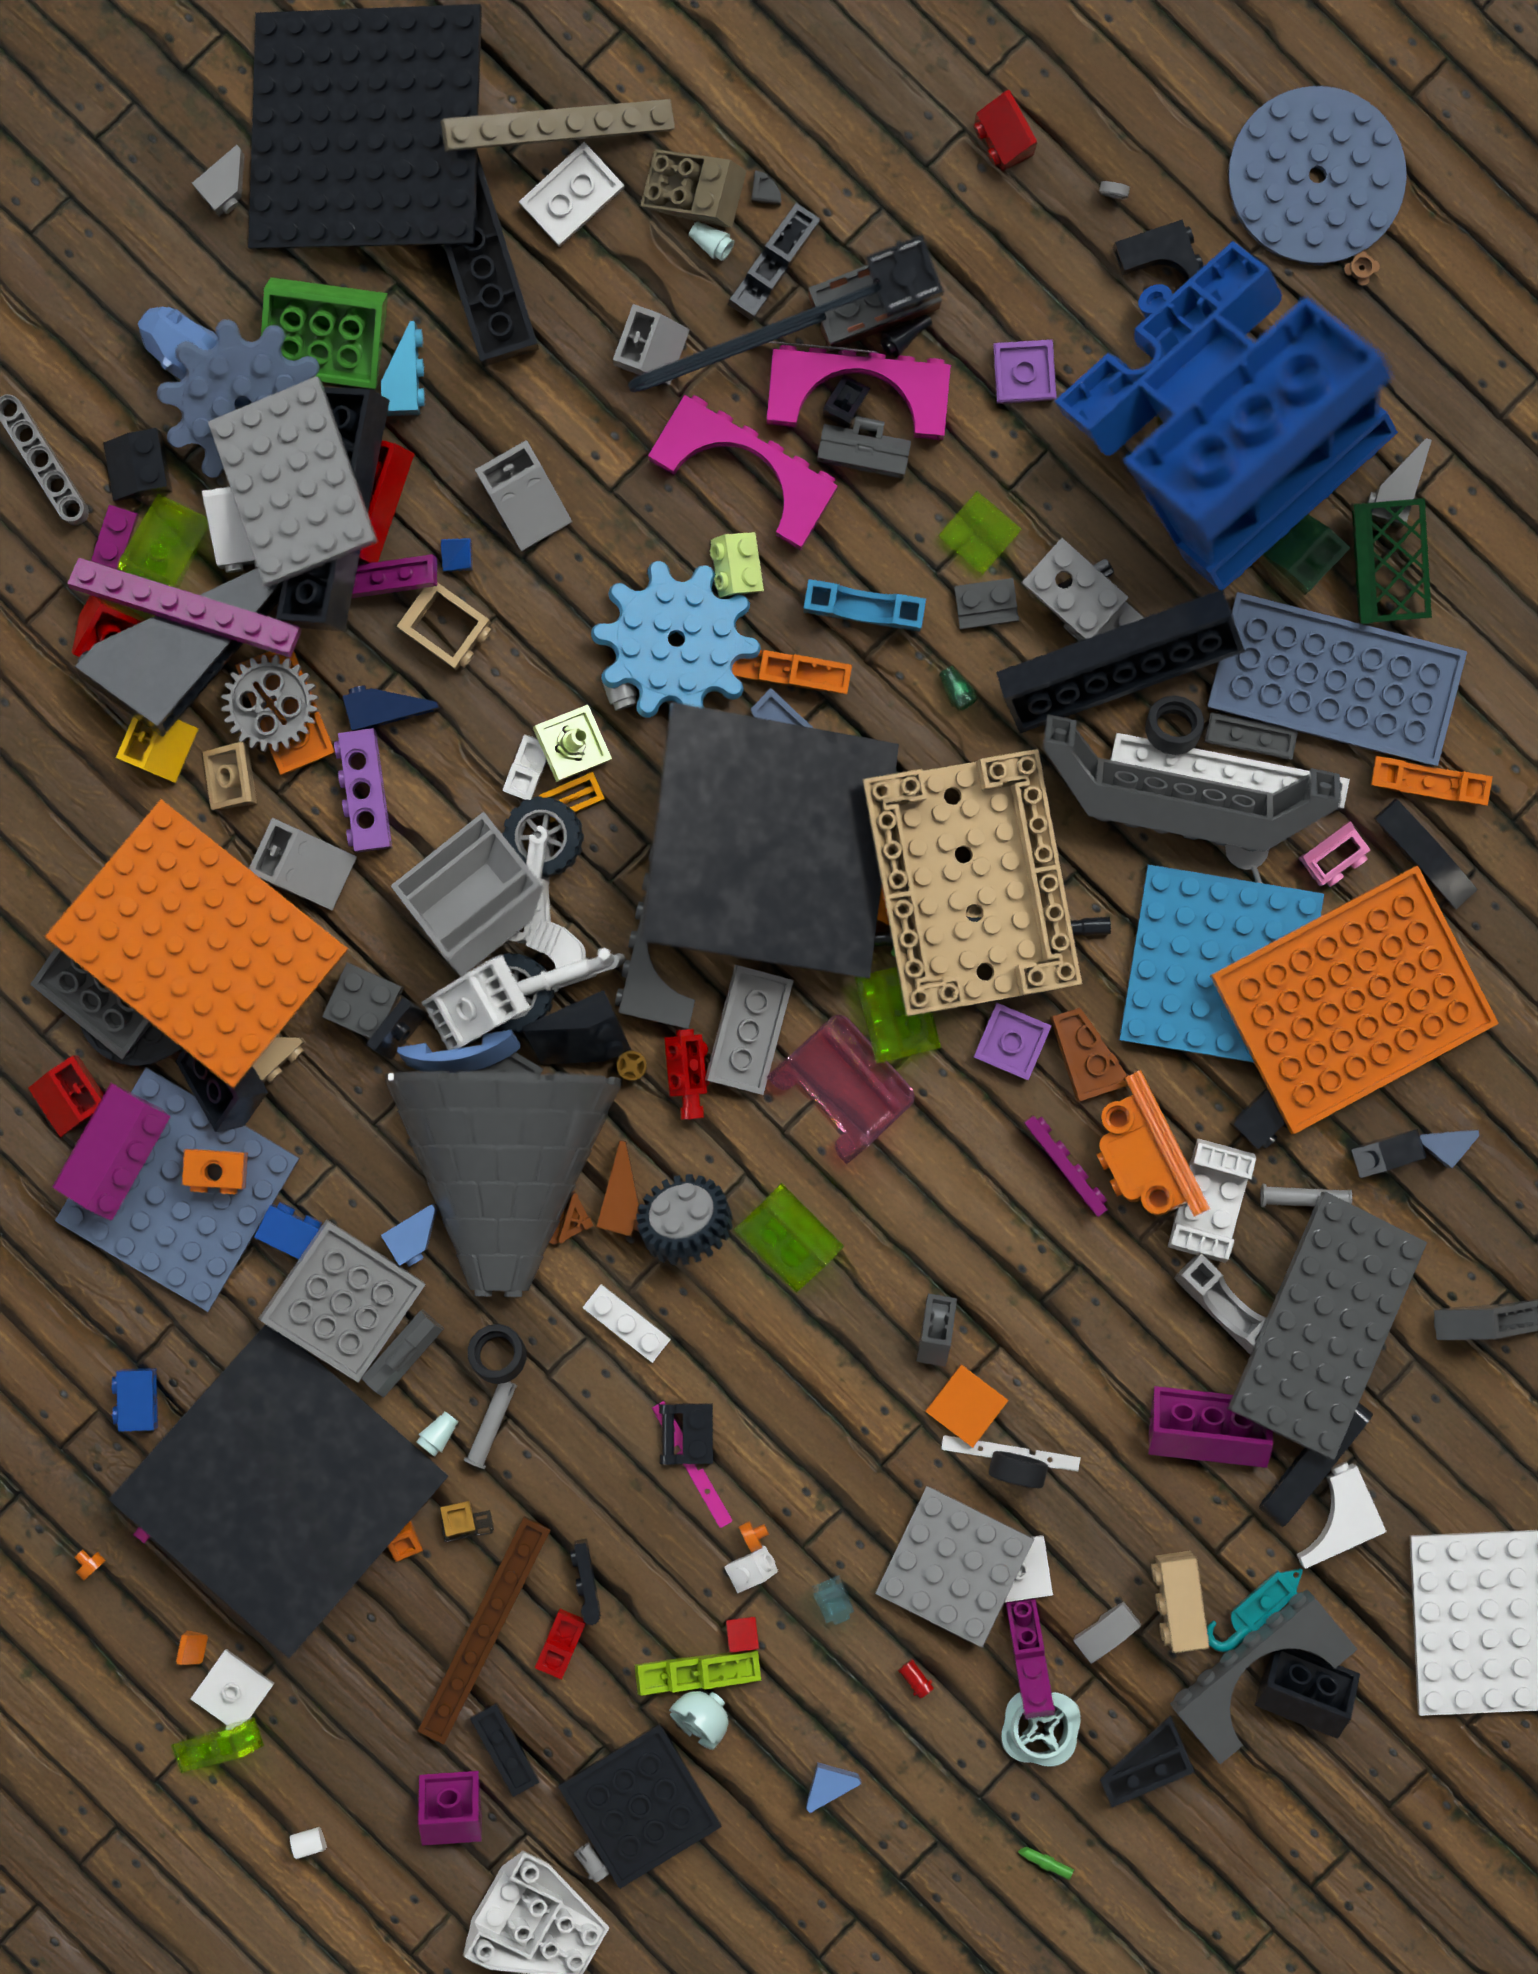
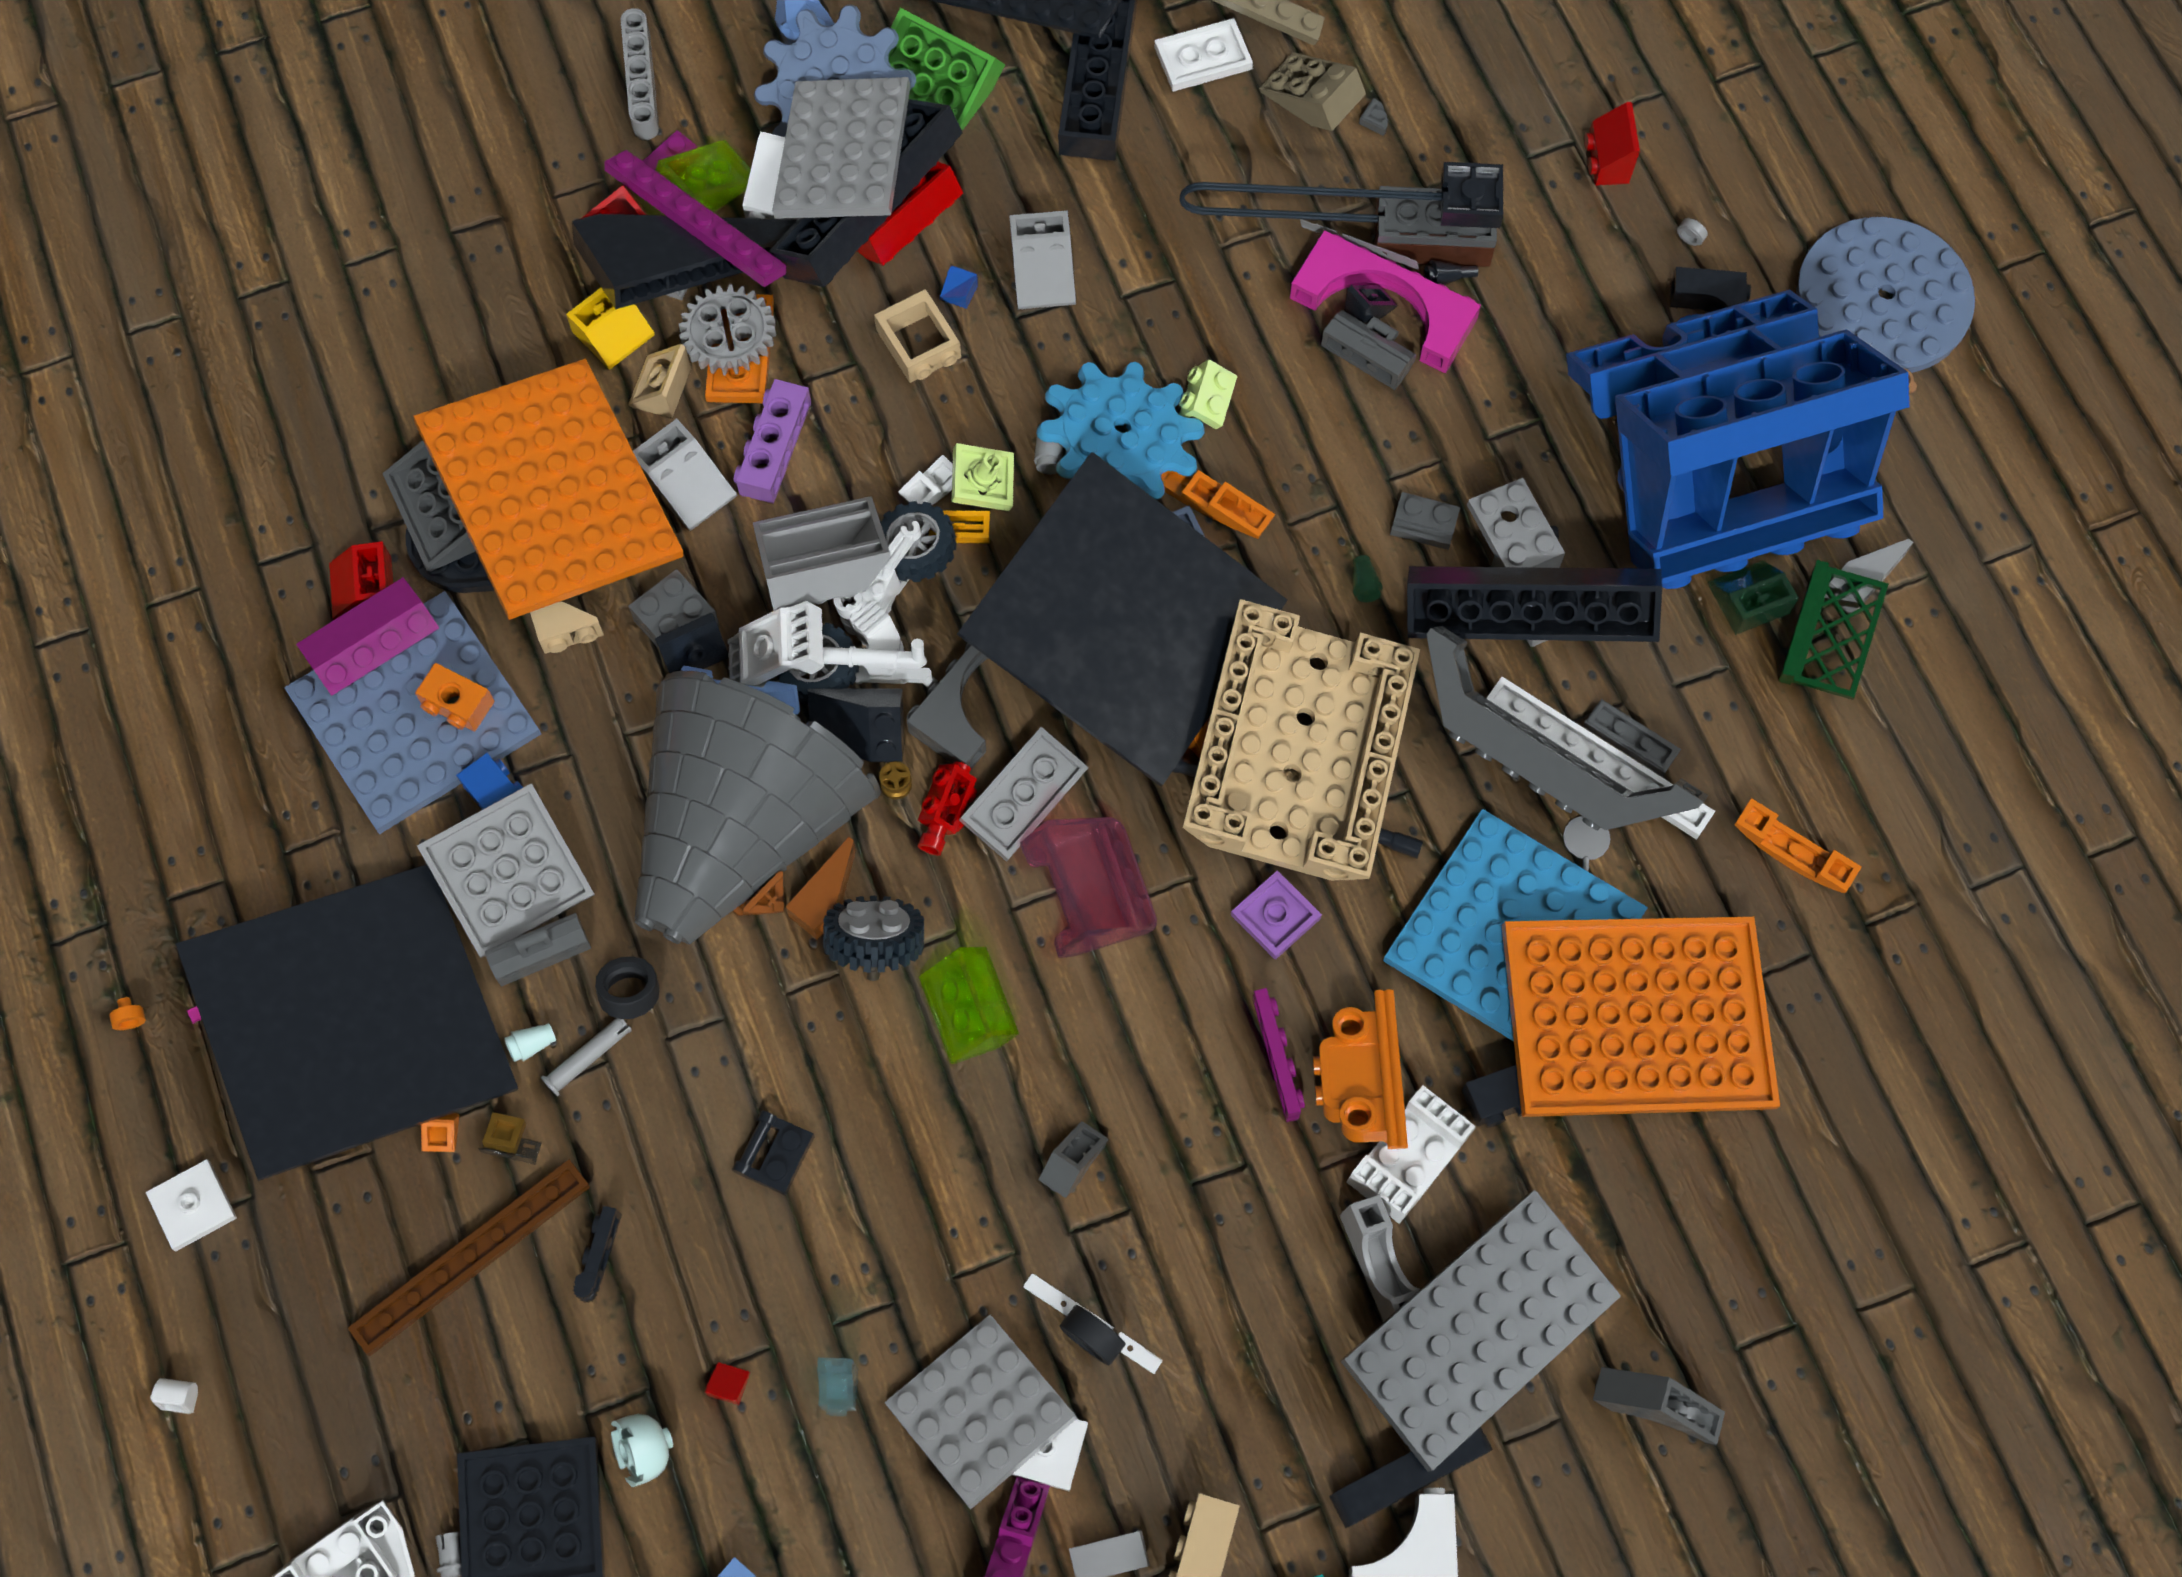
camera: 25 degrees right, 20 degrees down
black slope [103,428,172,502] -> none
blue brick [112,1368,158,1431] -> none
clear neon green slope [171,1717,264,1773] -> none
black slope [175,1049,268,1133] -> none
orange slope [176,1630,208,1665] -> none
dark blue slope [343,685,440,731] -> none
magenta plate [352,554,437,598] -> none
medium azure slope [381,321,425,416] -> none
medium blue slope [381,1203,437,1267] -> none
magenta slope [418,1771,482,1845] -> none
black plate [470,1702,540,1797] -> none
red slope [535,1609,586,1680] -> none
white plate [582,1284,671,1363] -> none
light grey slope [613,304,690,386] -> none
lime slope [635,1650,761,1696] -> none
dark pink arch [648,395,838,550] -> none
dark pink piece [652,1401,732,1528] -> none
light aqua cone [689,221,734,261] -> none
white bracket [724,1546,778,1593] -> none
black slope [728,203,820,321] -> none
orange tile [739,1521,769,1553] -> none
dark azure arch [803,579,926,632] -> none
clear neon green slope [855,967,941,1064] -> none
red pin [898,1659,934,1699] -> none
orange tile [925,1364,1009,1448] -> none
clear neon green plate [938,491,1022,575] -> none
medium lavender plate [993,339,1057,404] -> none
dark orange wing [1050,1008,1129,1102] -> none
black tyre [1145,695,1204,755] -> none
magenta slope [1149,1386,1273,1468] -> none
sand blue plate [1206,592,1467,767] -> none
light grey pin [1260,1184,1352,1207] -> none
bright pink window [1299,821,1370,887] -> none
black slope [1351,1129,1426,1178] -> none
black slope [1374,798,1478,909] -> none
sand blue slope [1419,1130,1479,1168] -> none

